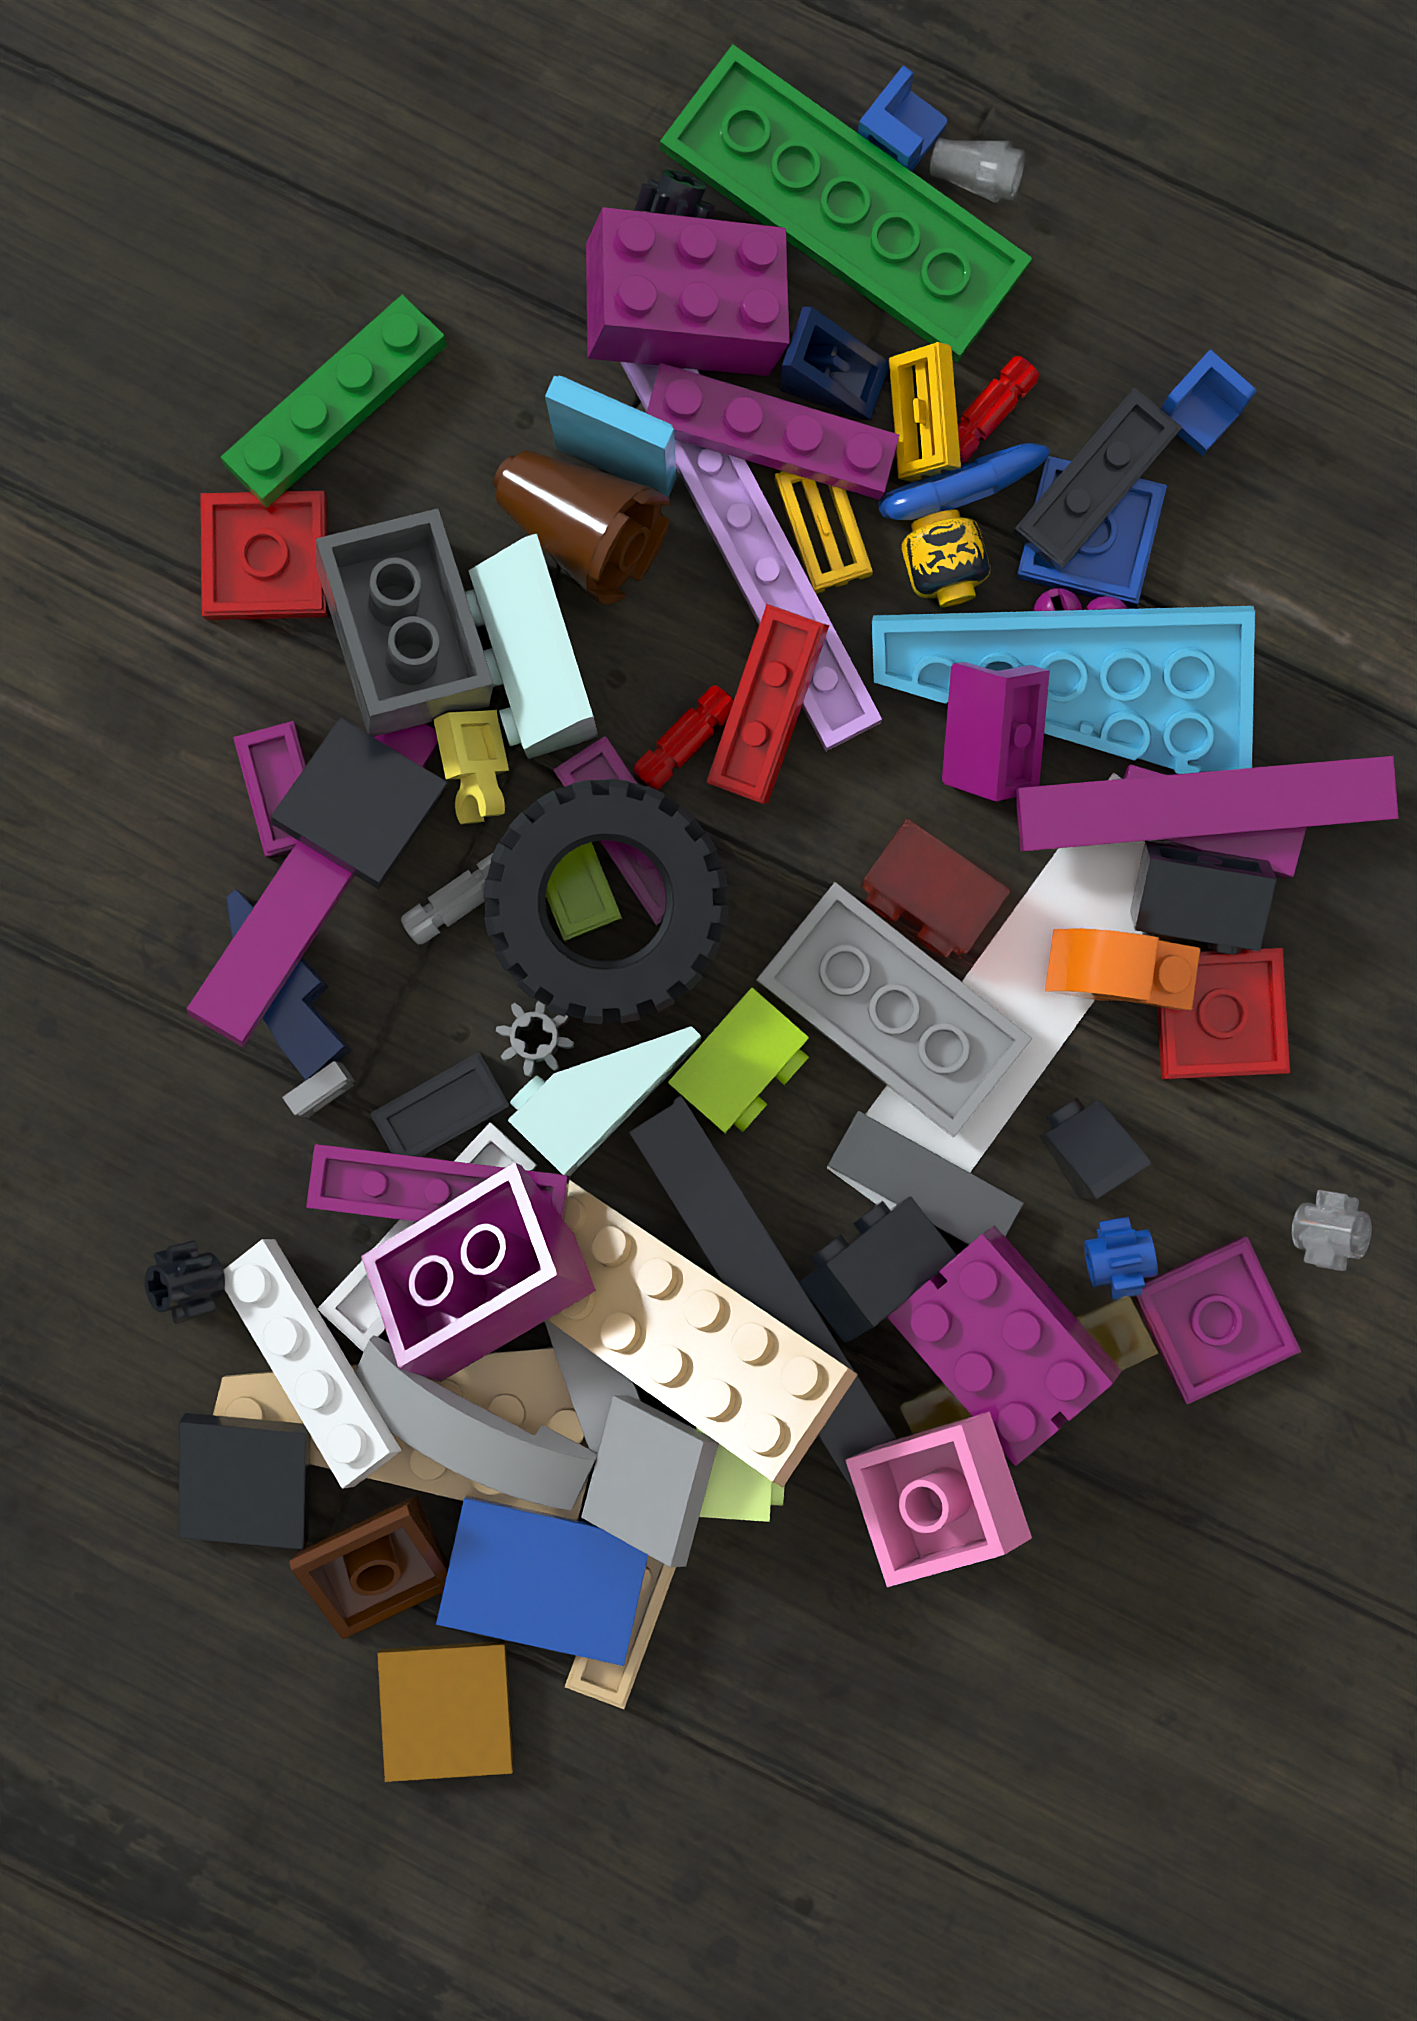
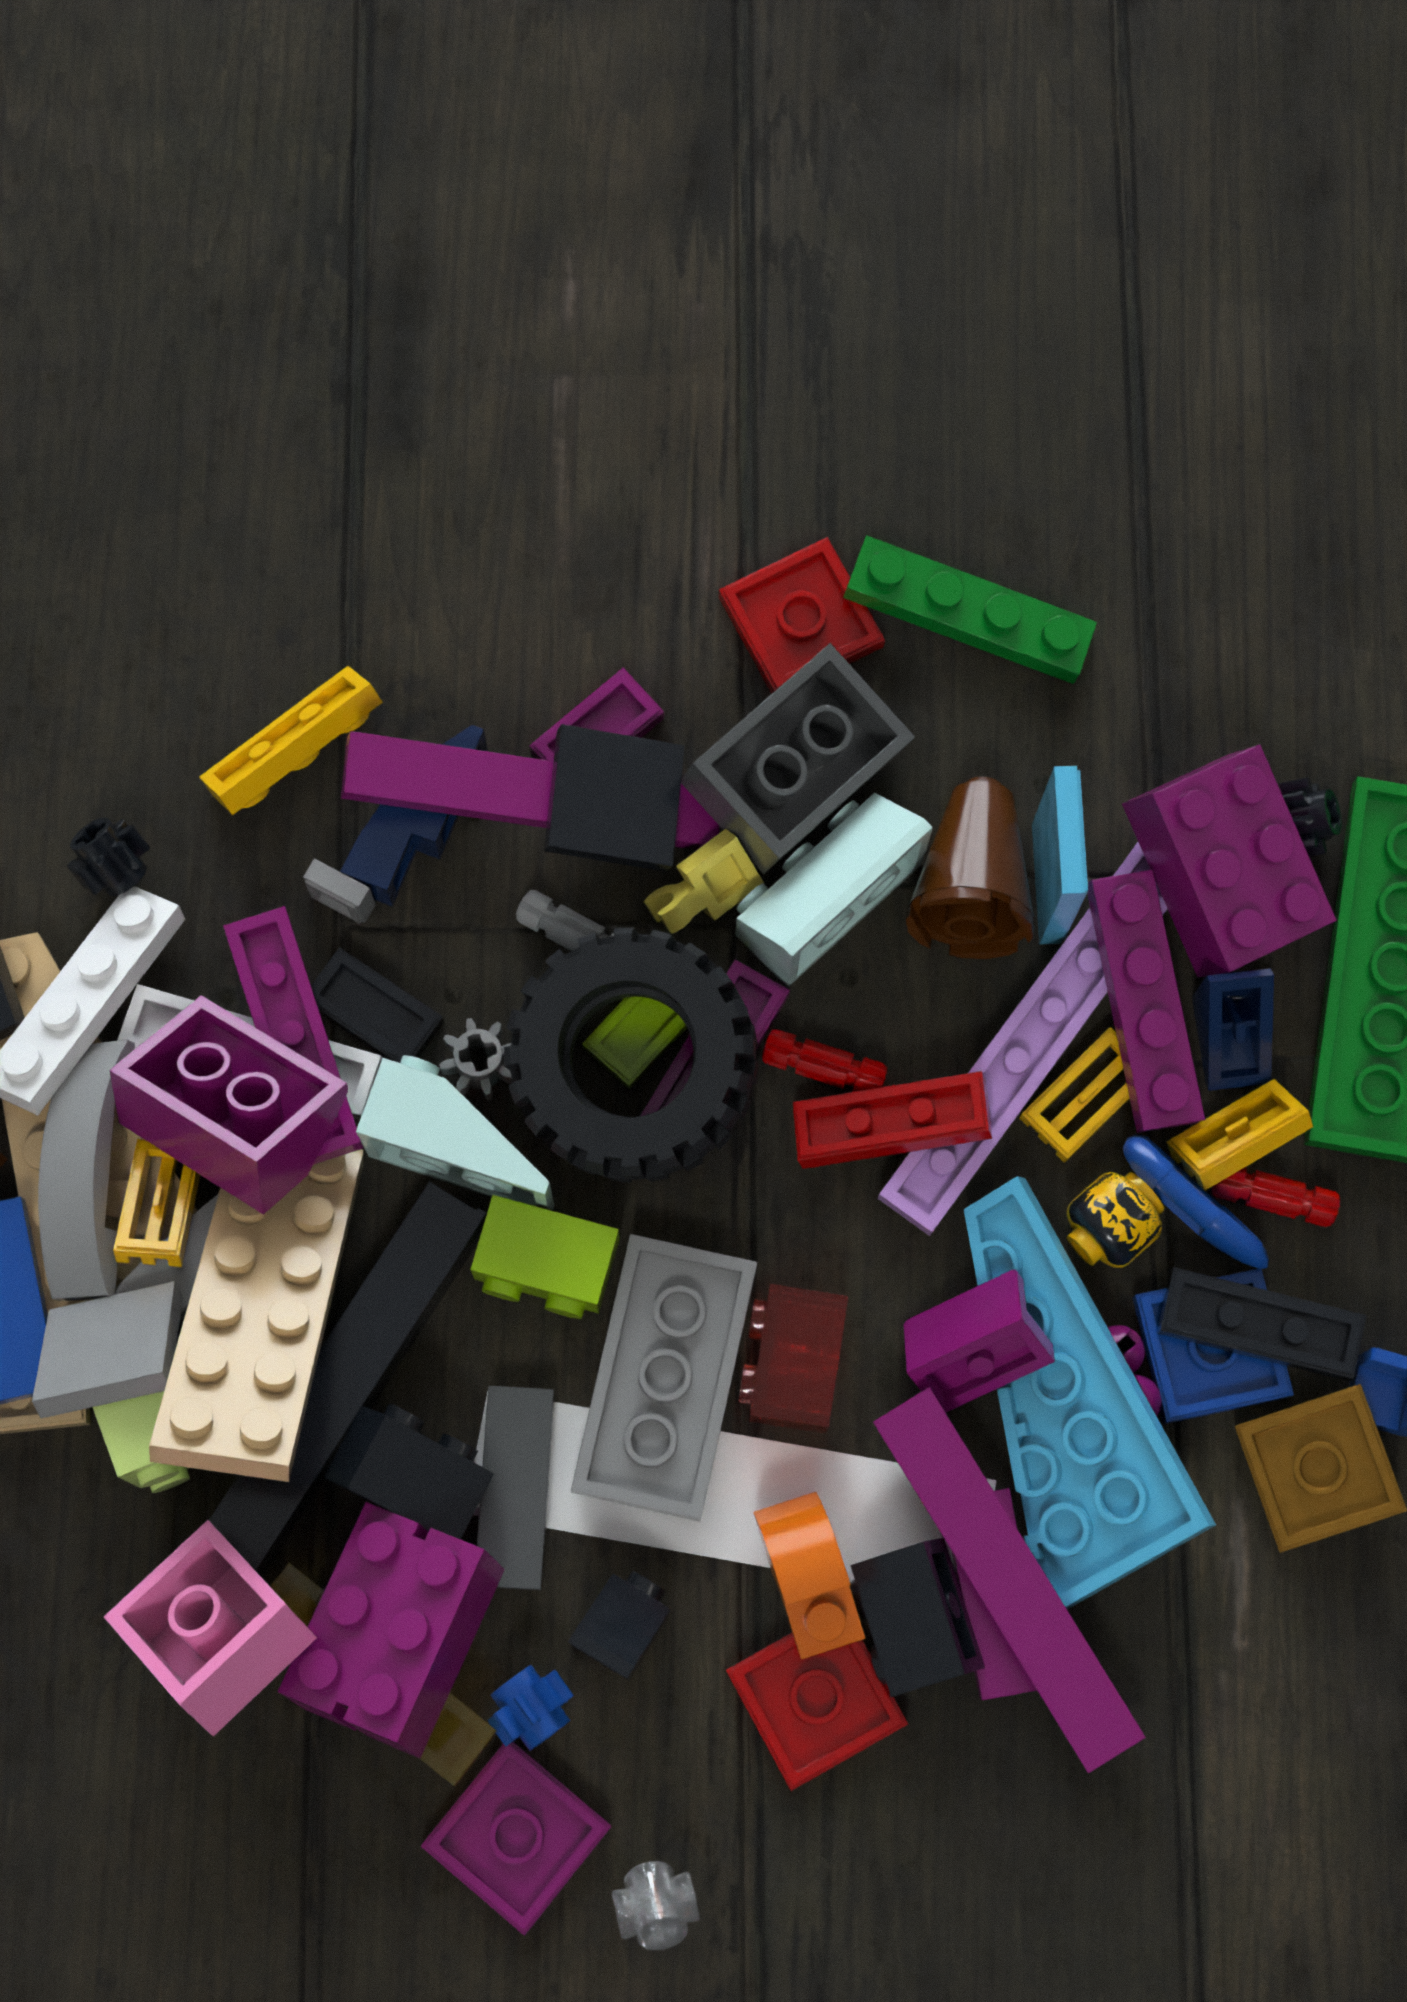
camera: 60 degrees right, 10 degrees down
none -> yellow tile [113,1139,200,1267]
none -> yellow plate [199,666,383,815]
none -> pearl gold tile [1235,1384,1407,1553]

